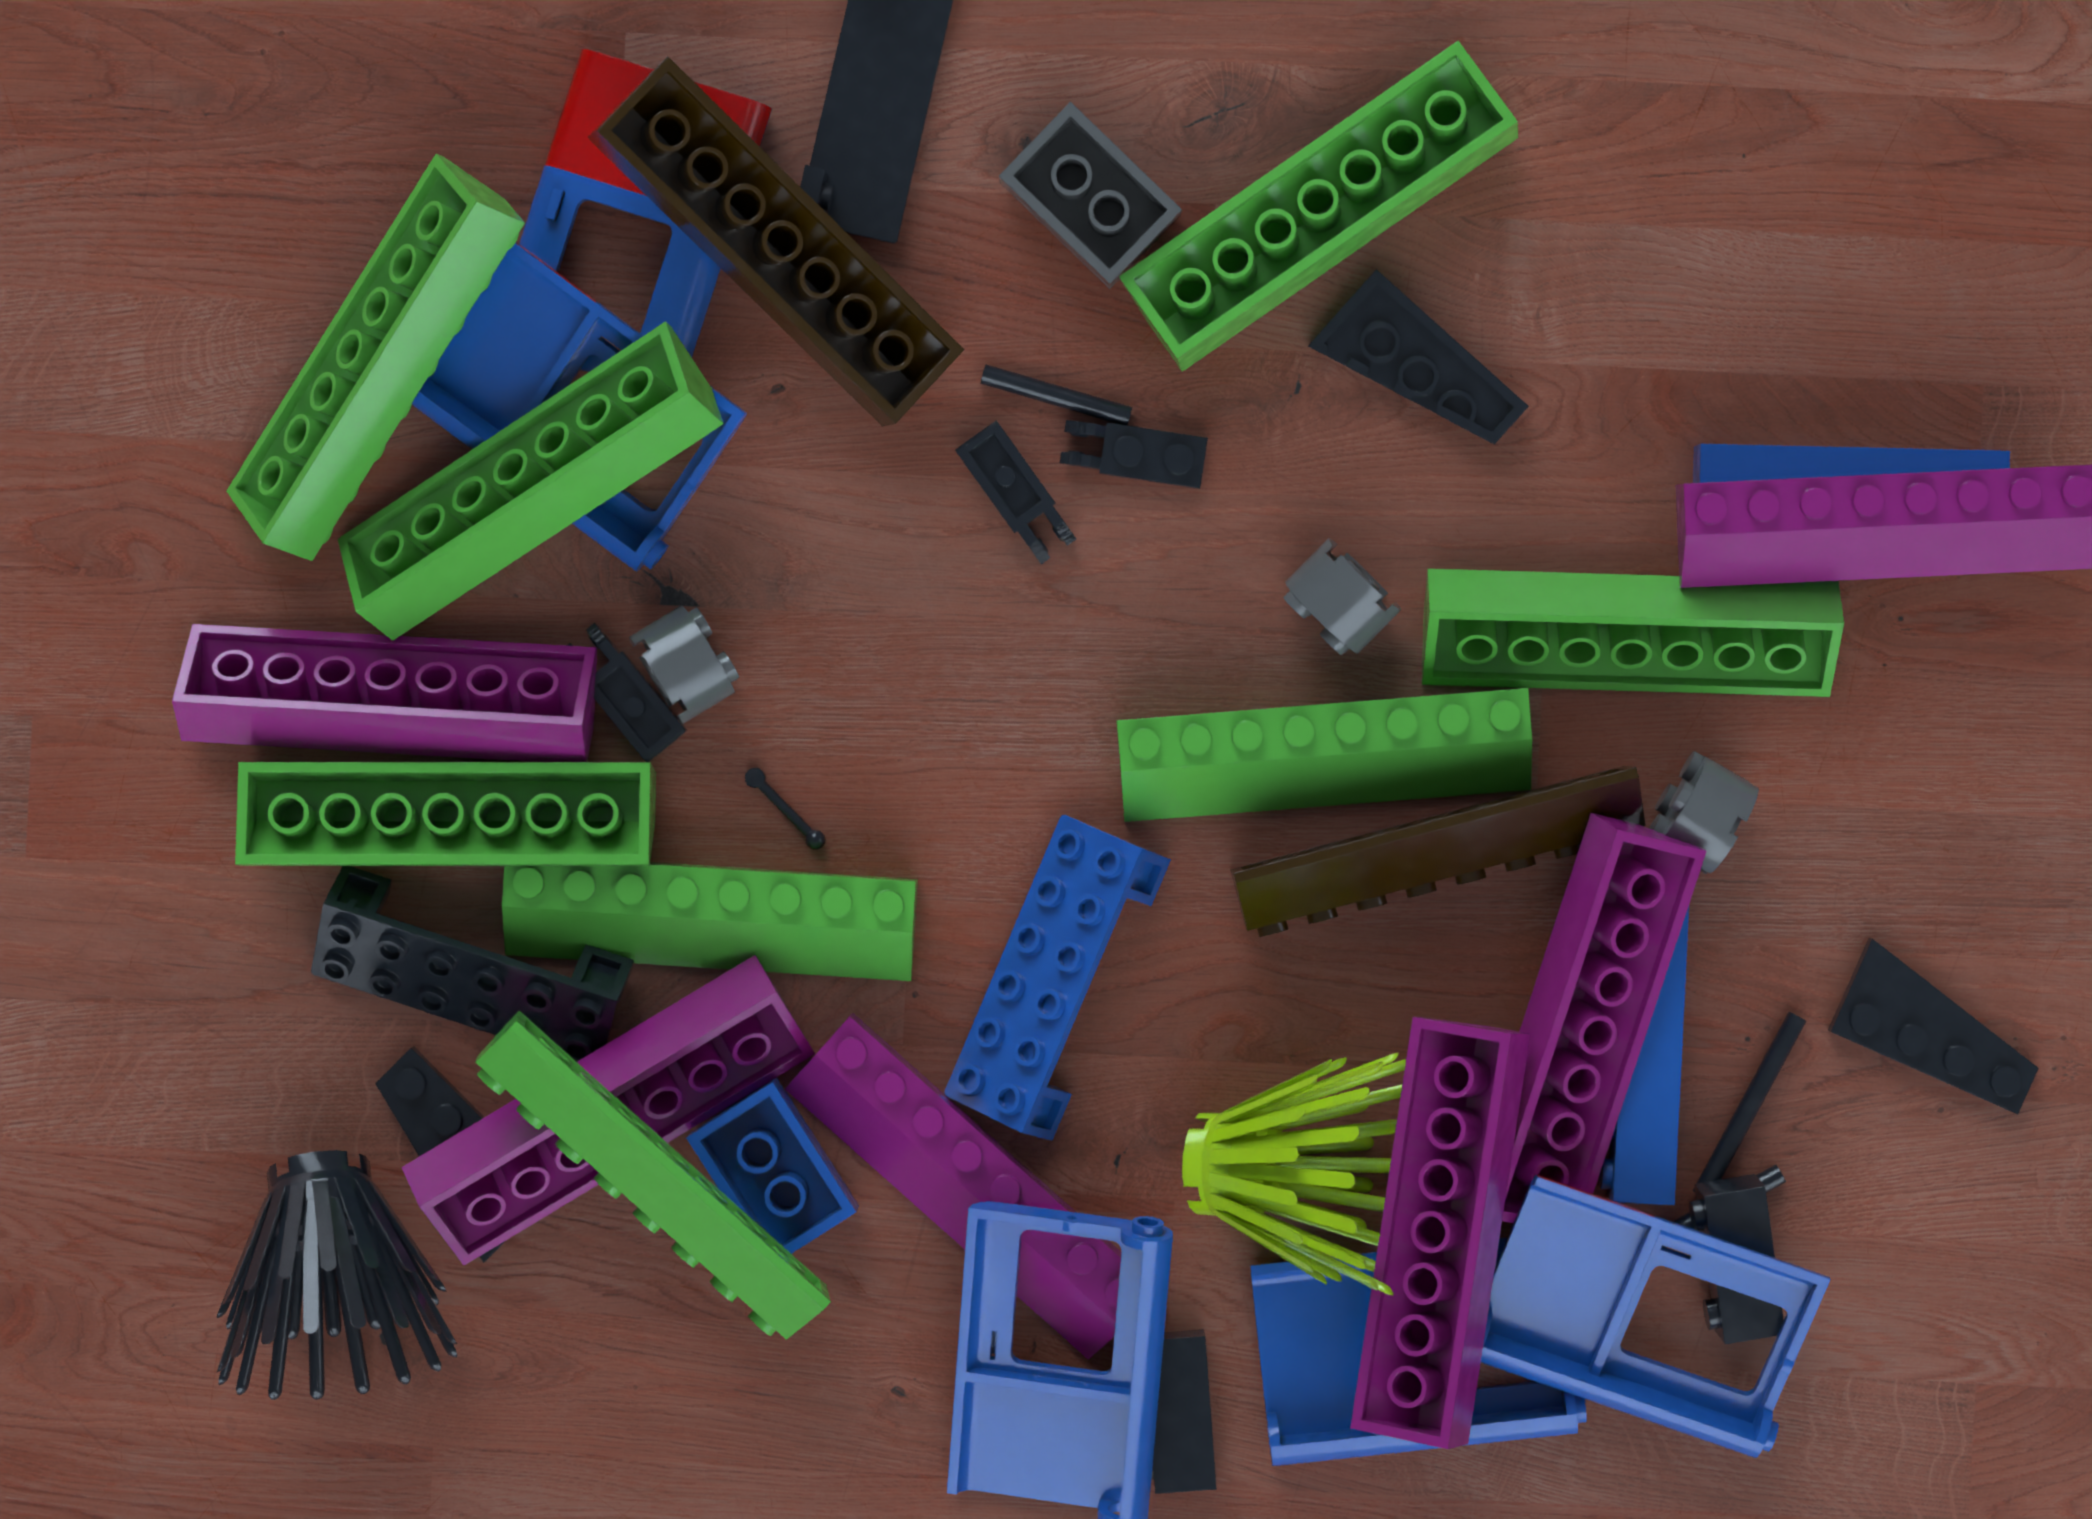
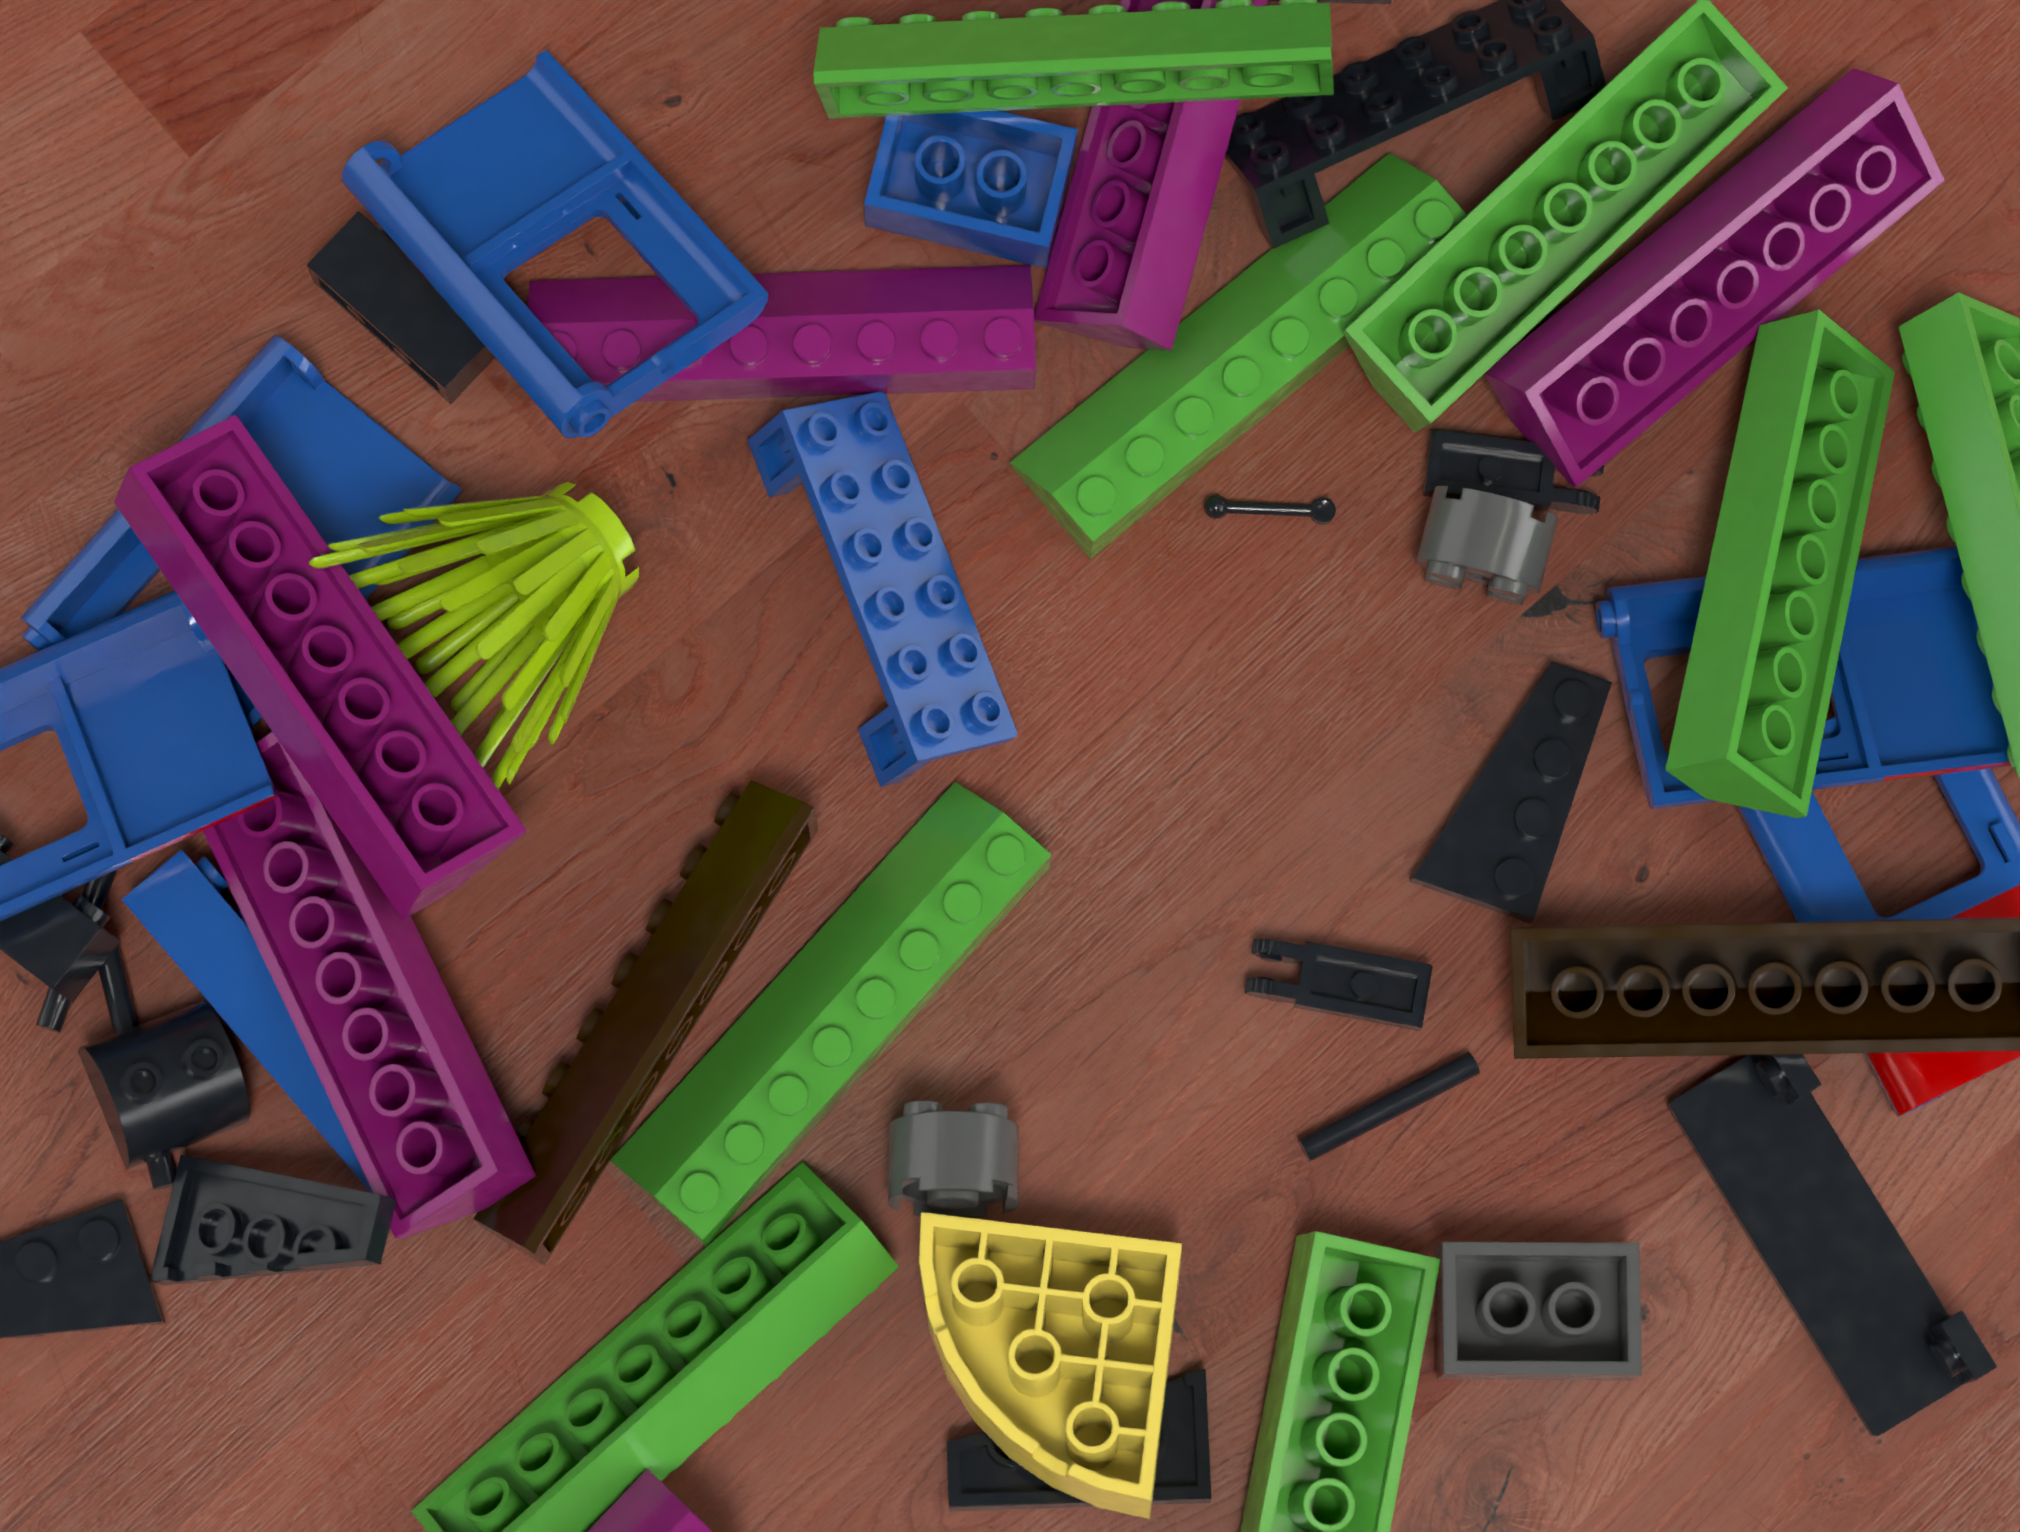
camera: 130 degrees right, 10 degrees down
black hinge [1059,420,1208,489] -> none
dark grey brick [1649,751,1759,874] -> none
none -> black brick [78,1001,250,1170]
none -> black wing [149,1154,397,1285]
none -> light yellow brick [919,1212,1182,1519]
none -> black wing [1410,662,1612,923]

